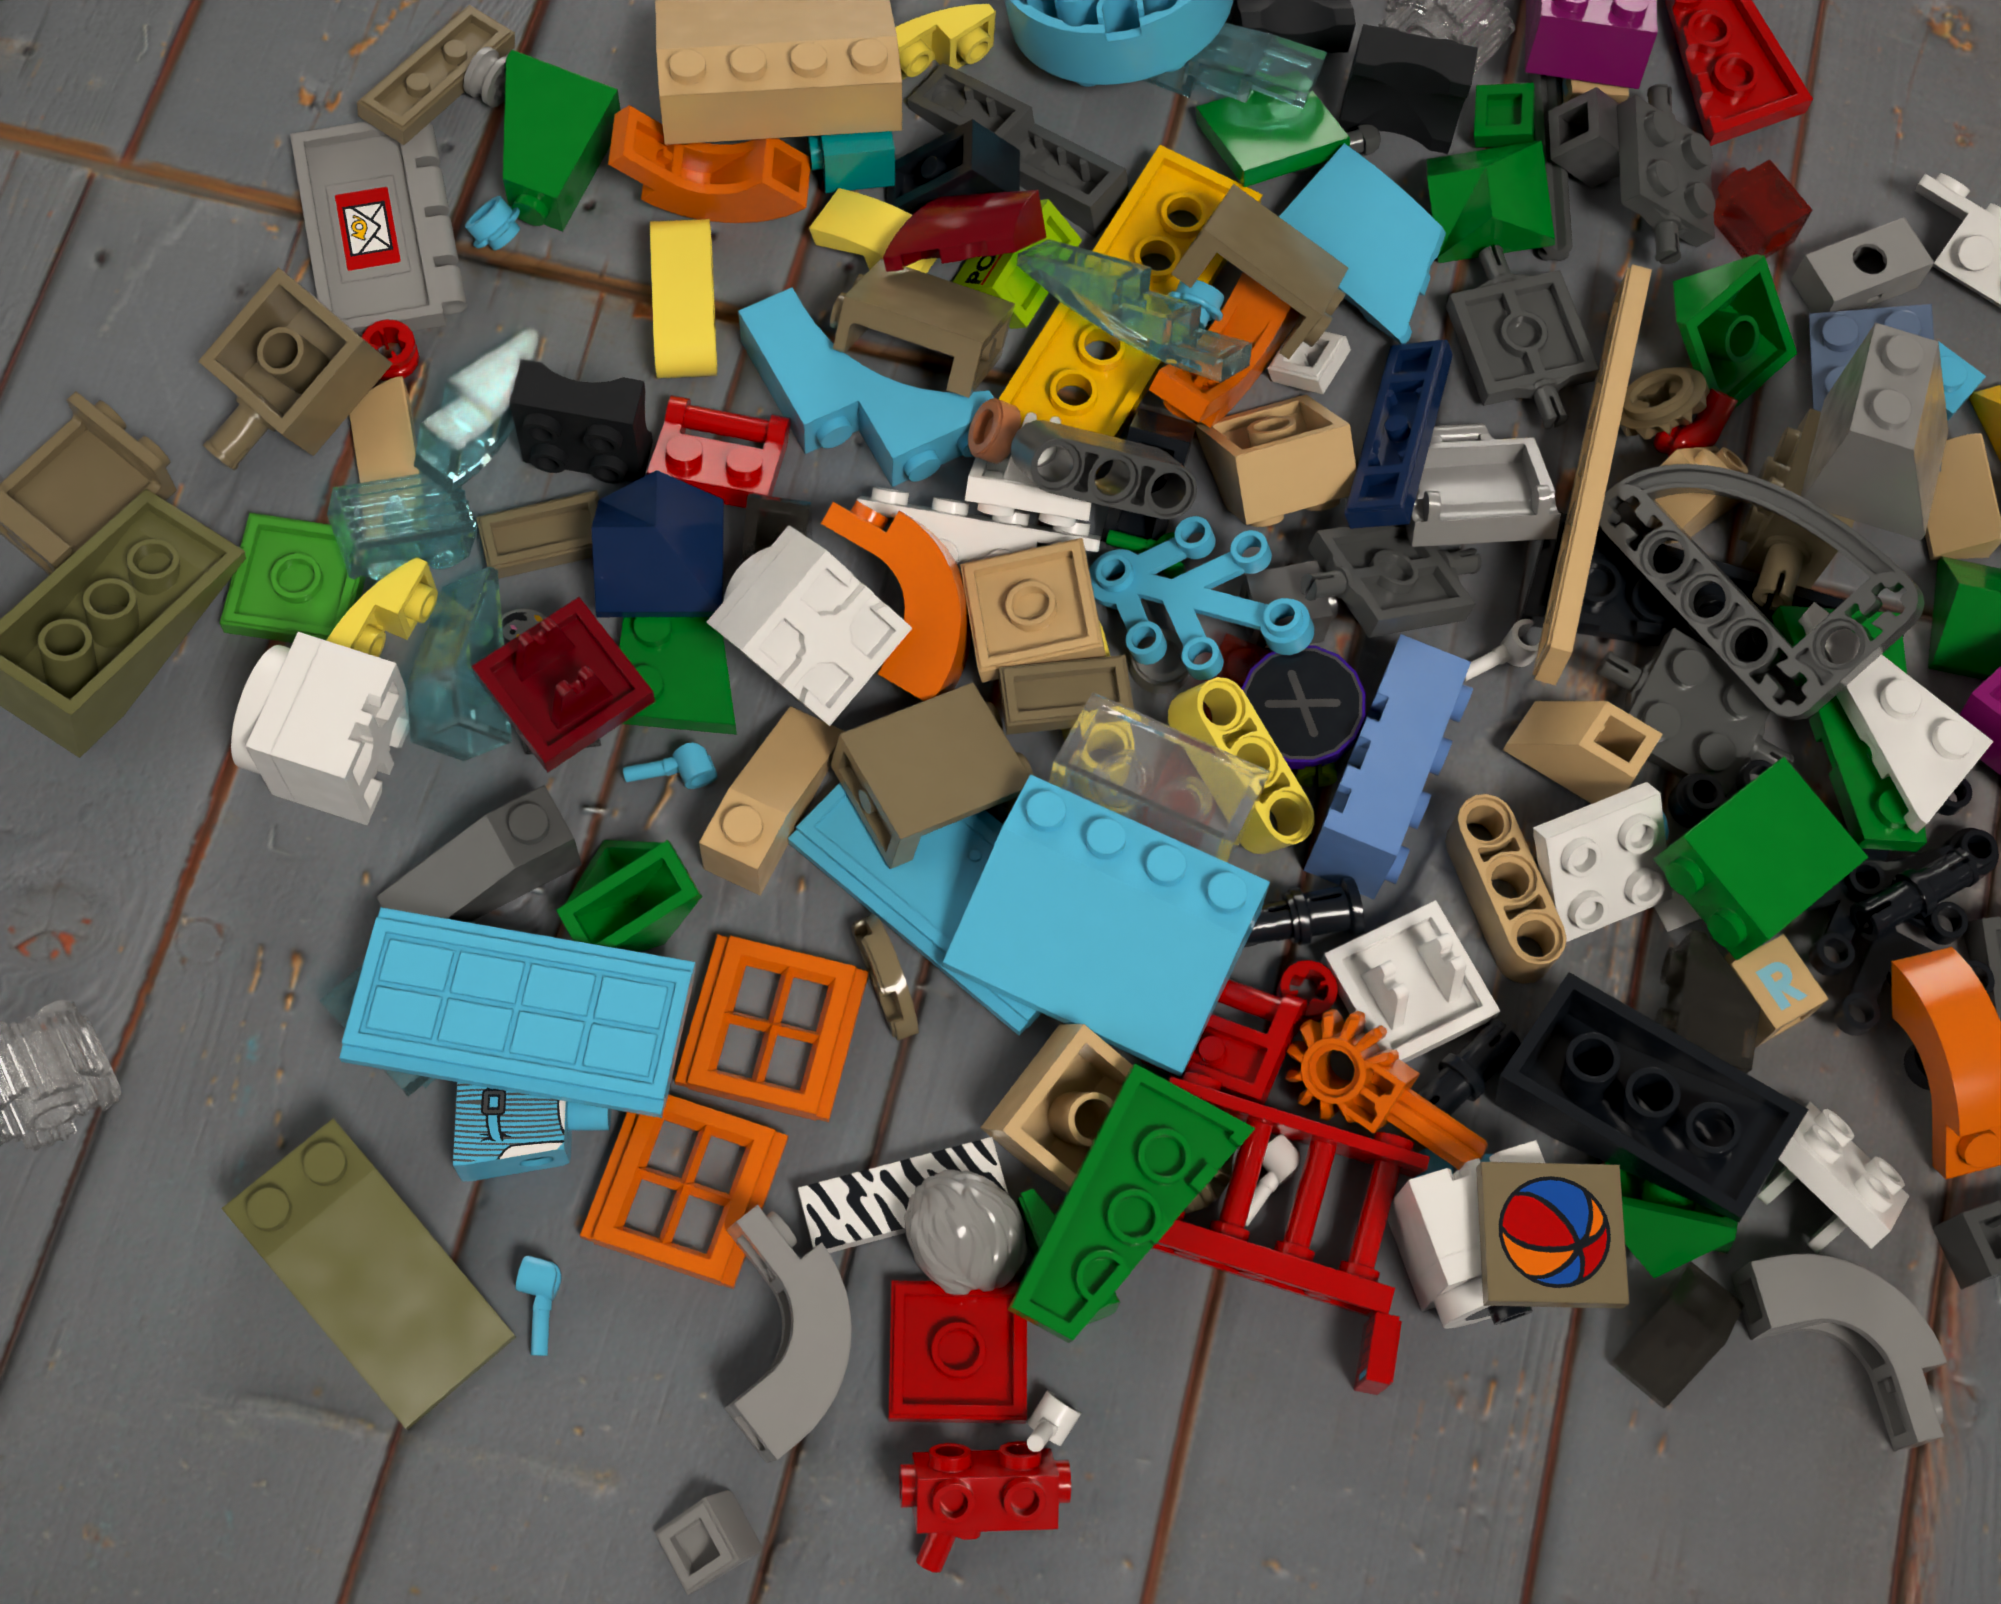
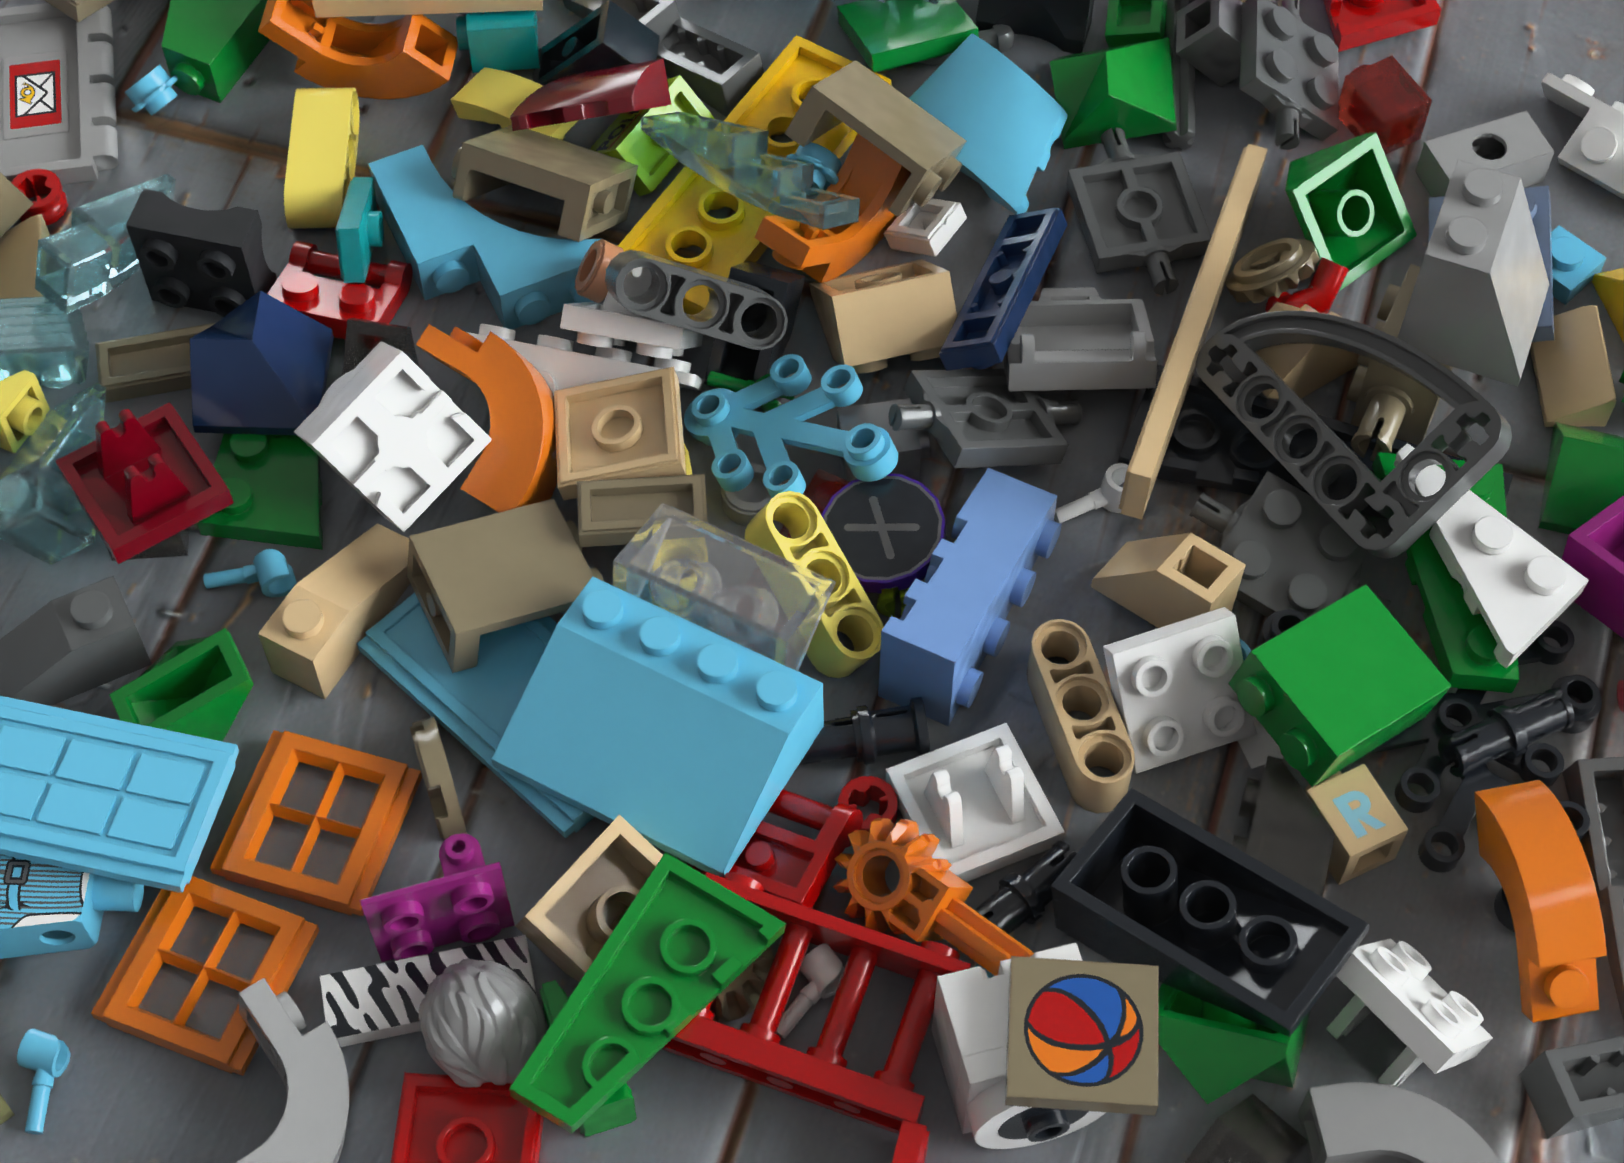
camera: 10 degrees right, 10 degrees down
none -> teal plate [335,177,384,283]
none -> magenta hinge [360,833,515,962]

